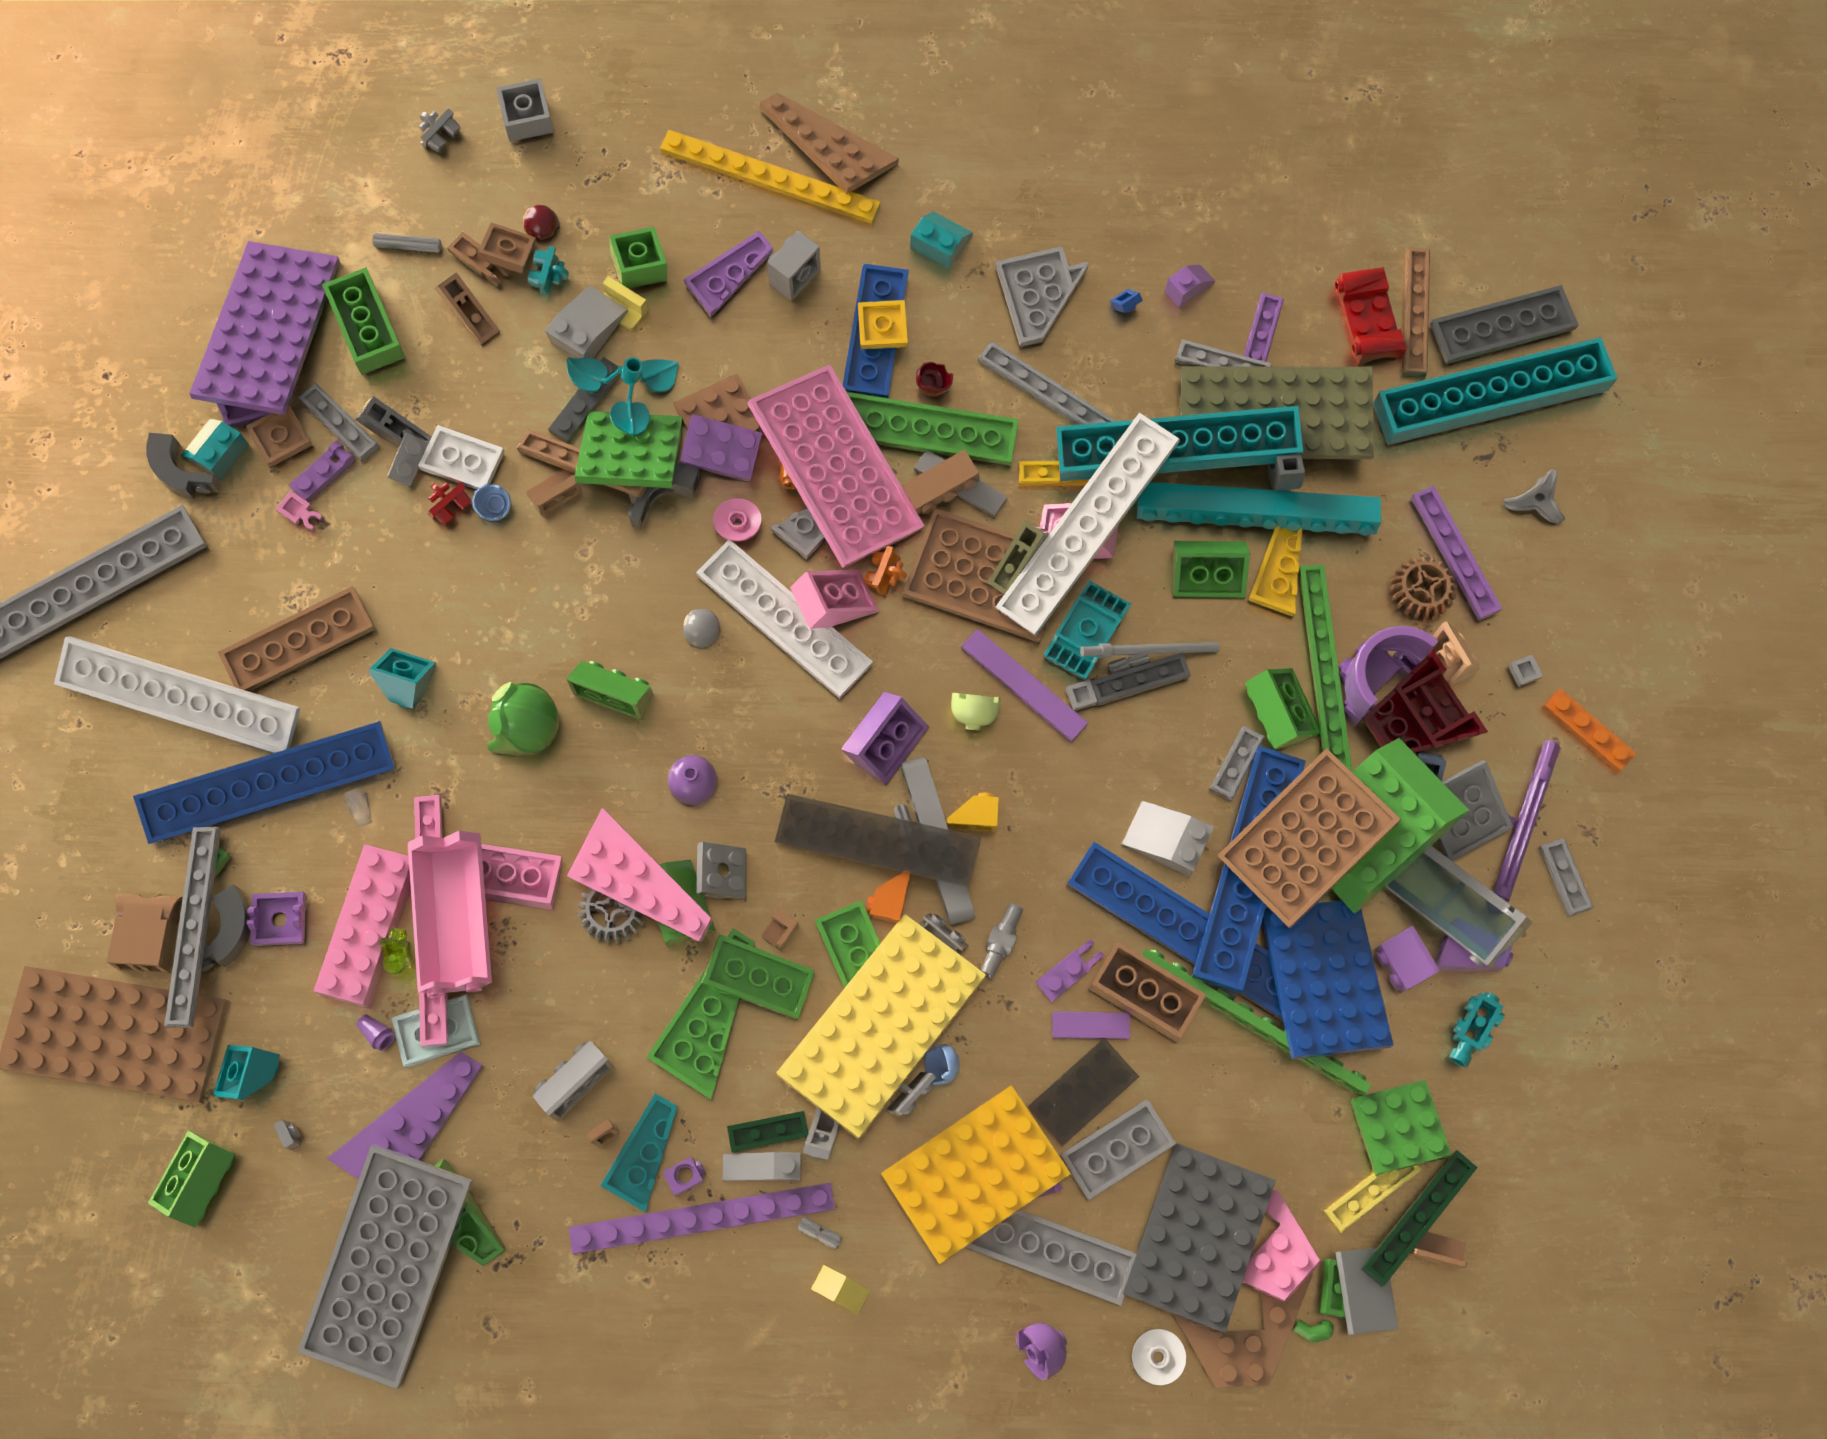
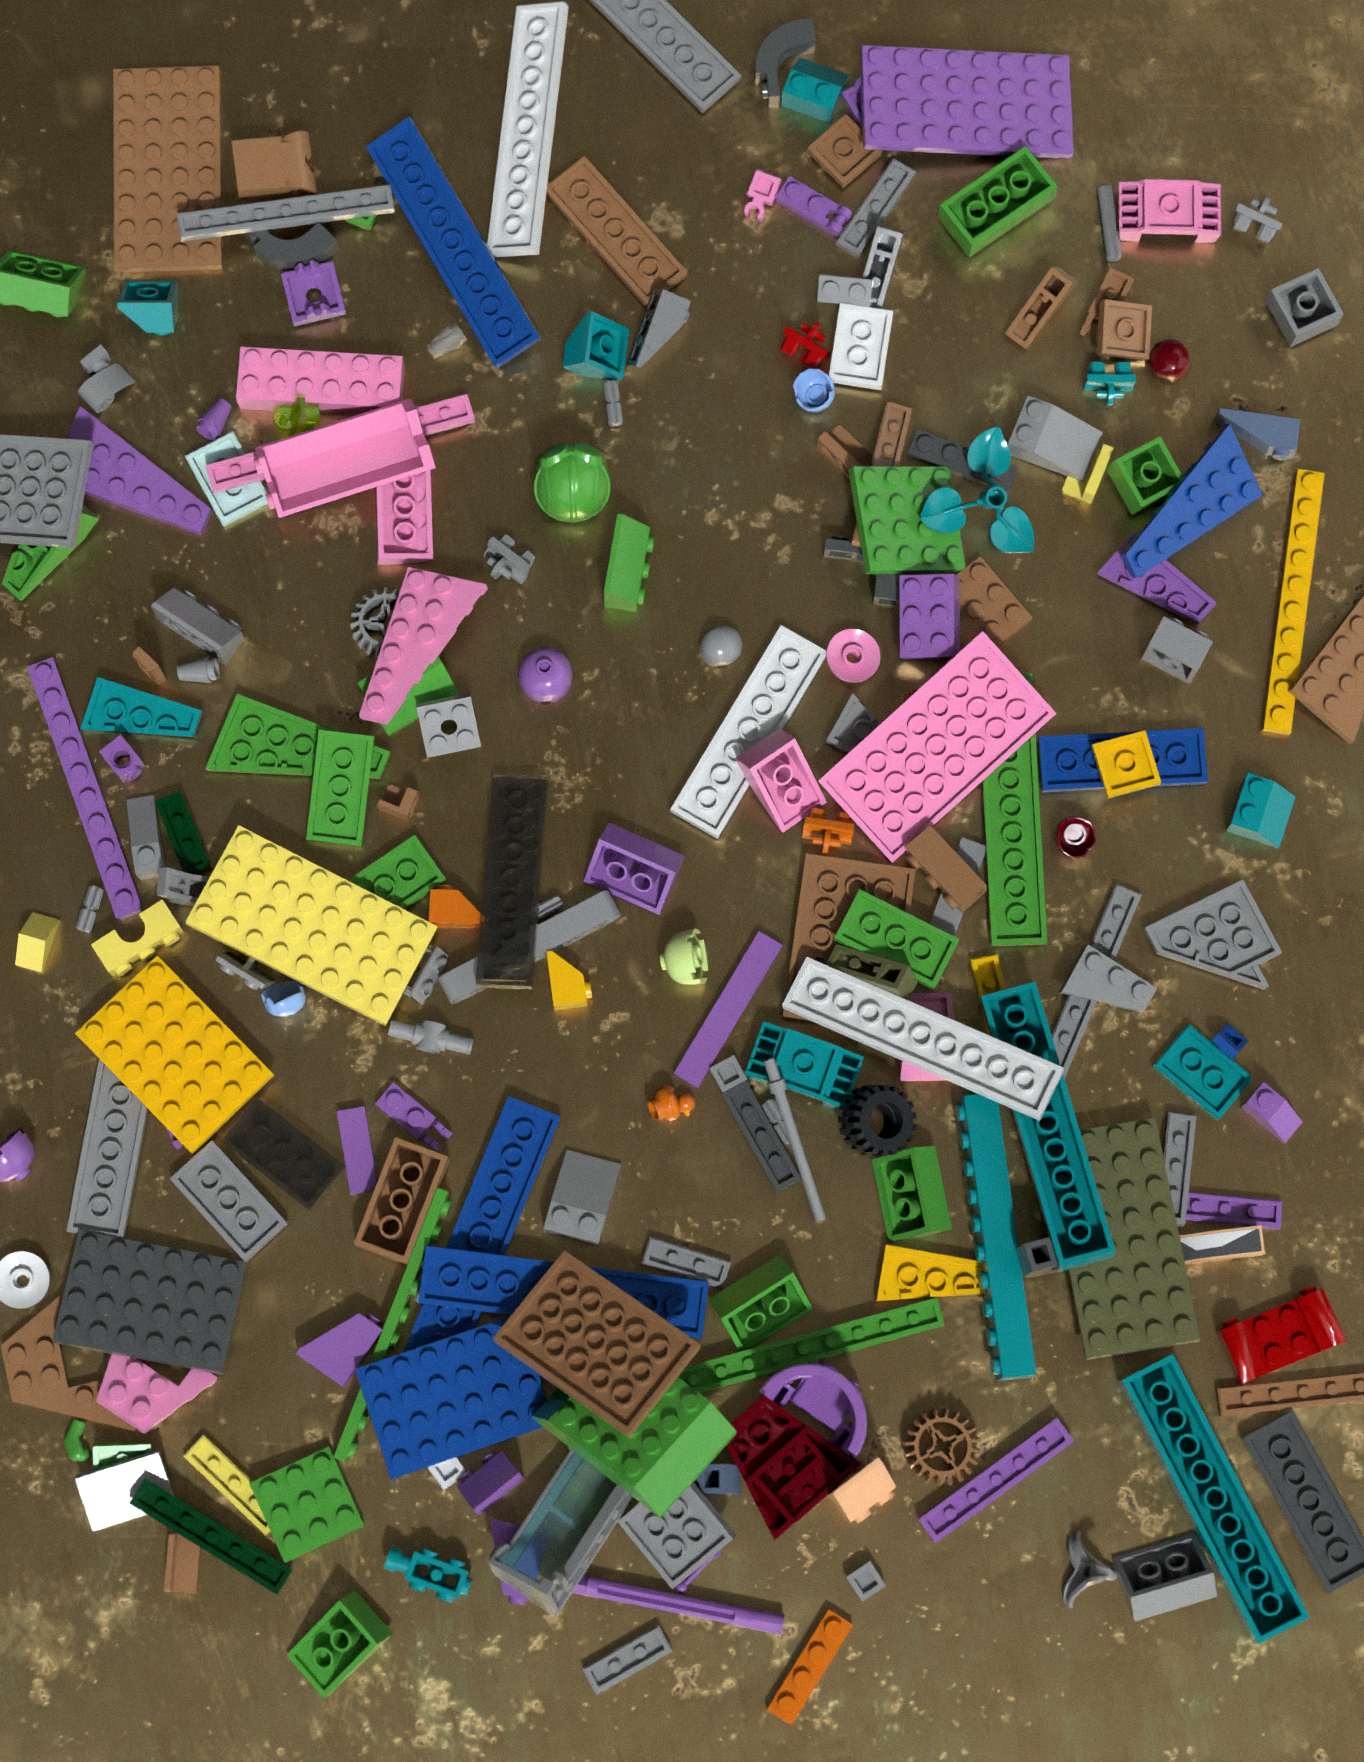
camera: 80 degrees right, 5 degrees up
none -> light grey panel [78,363,134,413]
none -> light yellow arch [91,899,184,977]
none -> light grey cone [177,656,220,683]
none -> bright green slope [287,1590,393,1699]
none -> medium lavender slope [296,1313,383,1388]
none -> white plate [427,1457,467,1491]
none -> light grey hips [483,534,535,585]
none -> light grey piece [603,380,623,427]
none -> flat silver slope [626,289,691,368]
none -> orange animal [647,1086,695,1121]
none -> bright green plate [834,889,960,990]
none -> black tyre [838,1085,916,1156]
none -> light grey wing [1058,944,1157,1012]
none -> light grey slope [1112,1533,1217,1621]
none -> bright pink plate [1119,179,1221,243]
none -> blue wing [1120,424,1263,578]
none -> teal tile [1152,1024,1254,1121]
none -> slope [1180,1225,1265,1264]
none -> sand blue slope [1215,408,1300,460]

